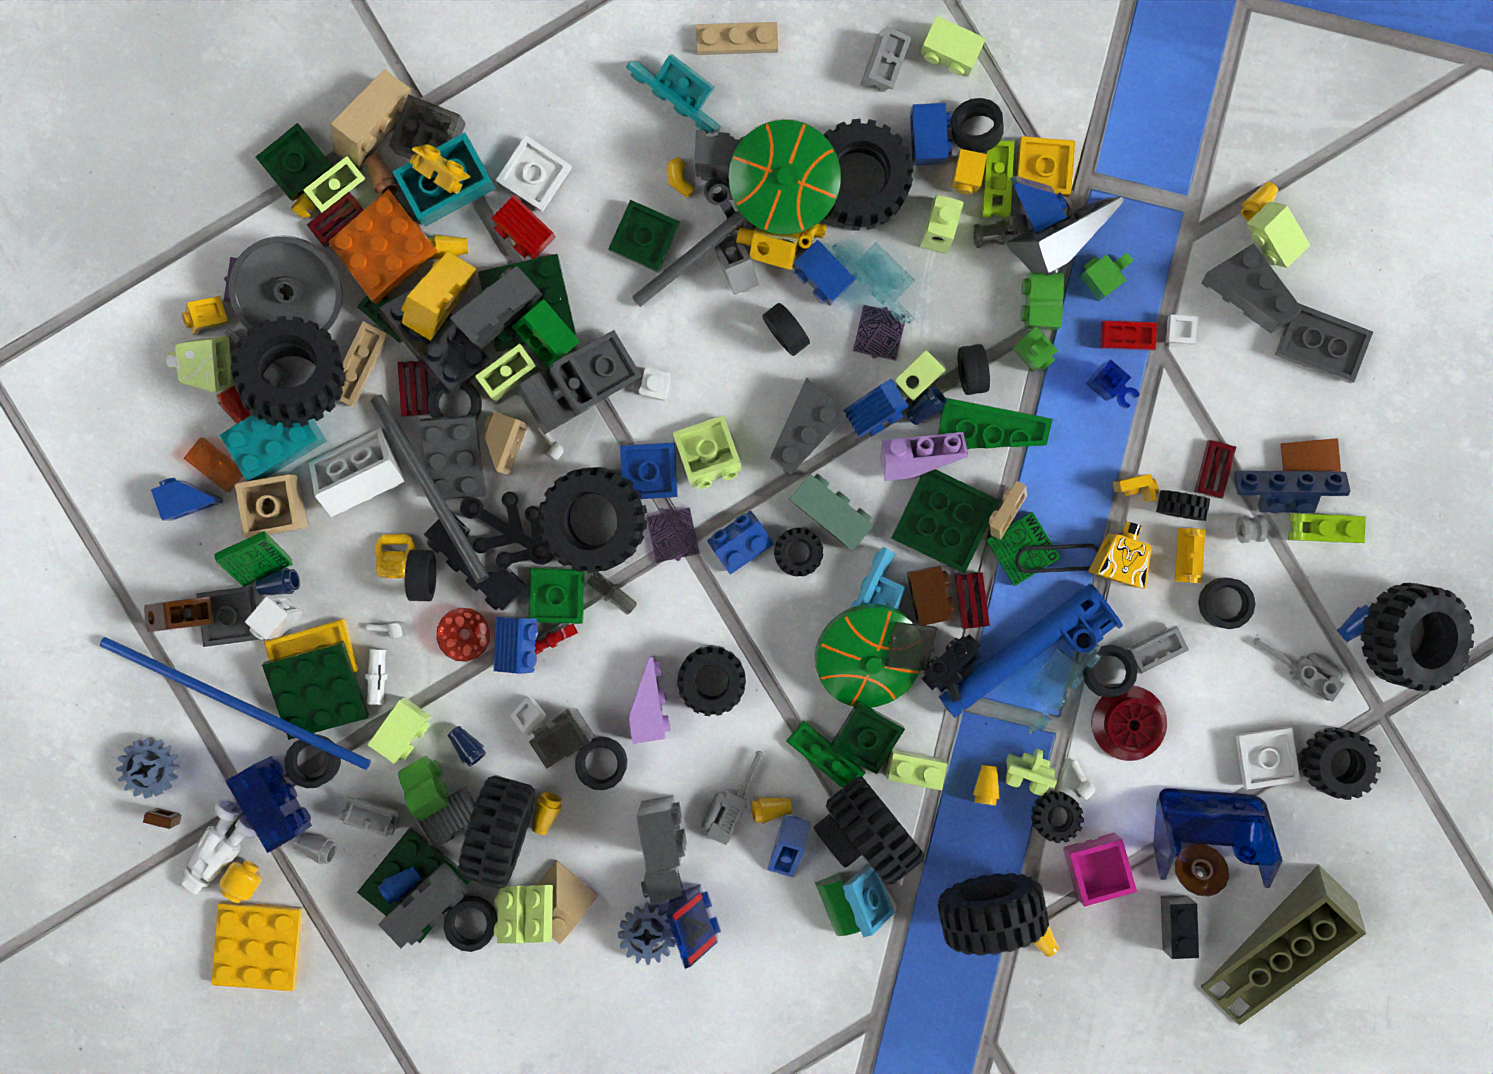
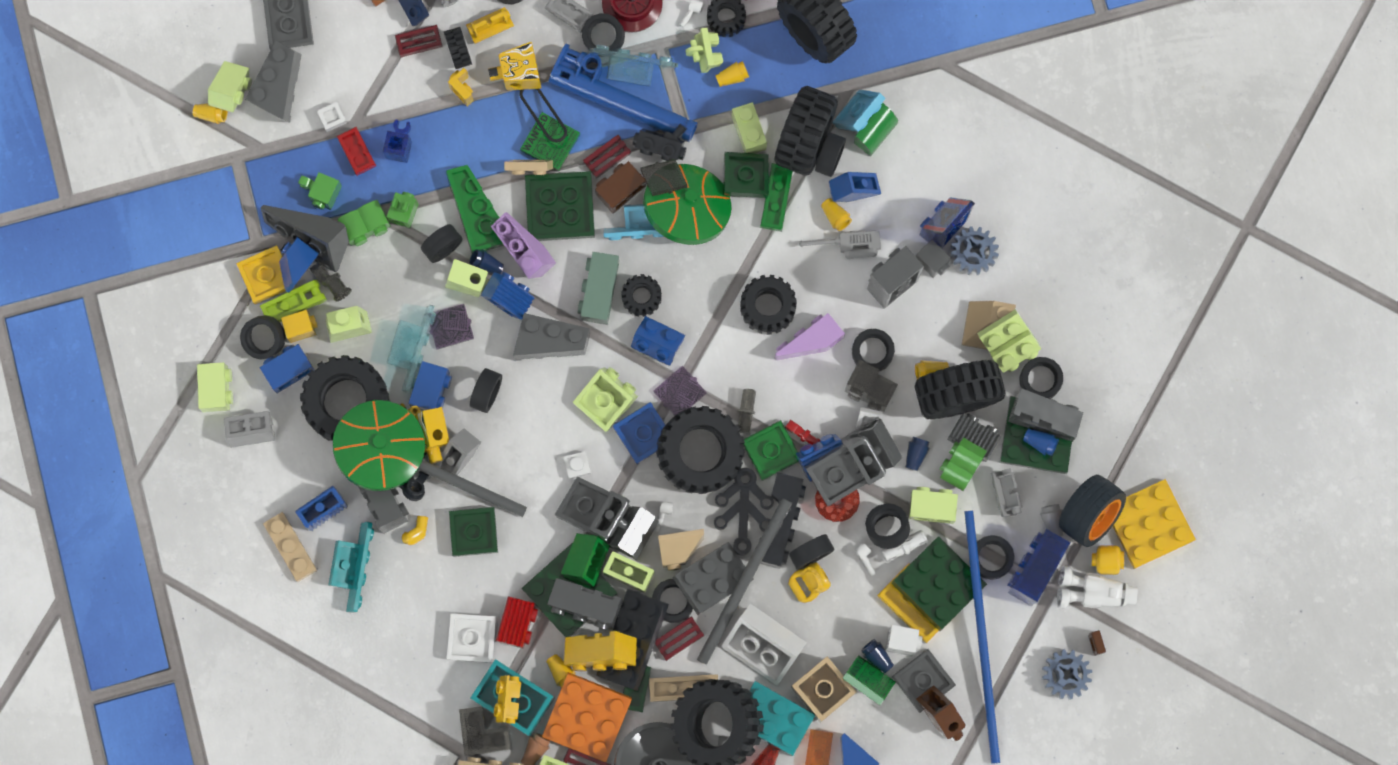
camera: 120 degrees left, 10 degrees down
none -> blue brick [295,486,348,531]
none -> dark grey piece [805,417,902,506]
none -> black tyre [865,503,910,549]
none -> black wheel [1059,474,1126,547]

